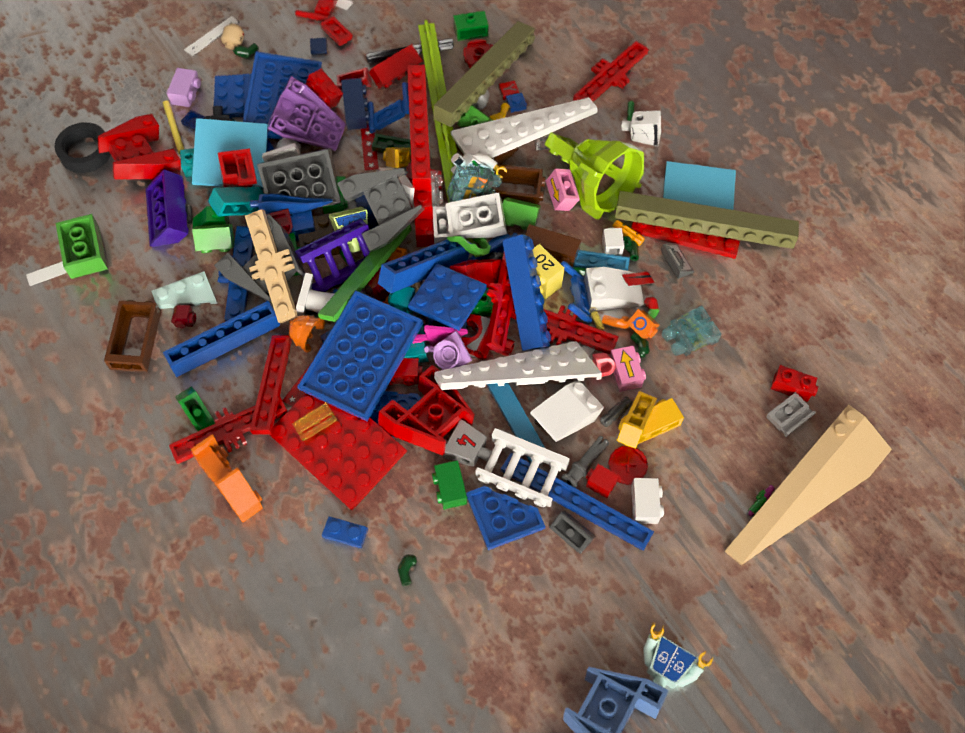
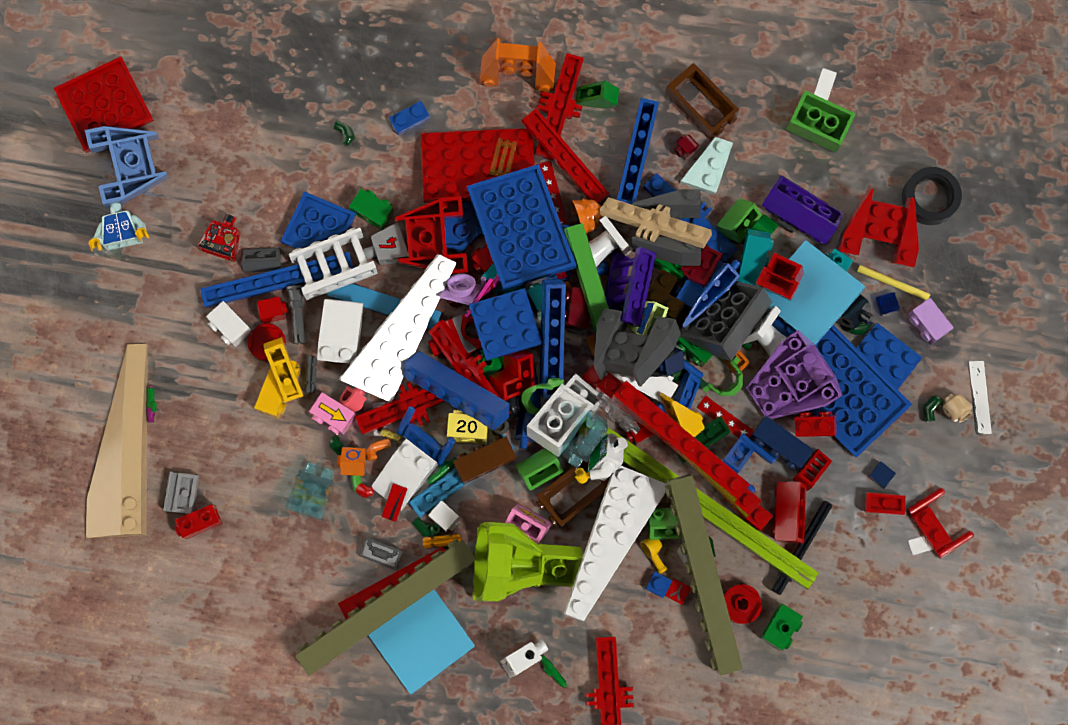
camera: 130 degrees right, 15 degrees up
none -> torso [197,214,241,262]
none -> bright green helmet [699,355,743,396]

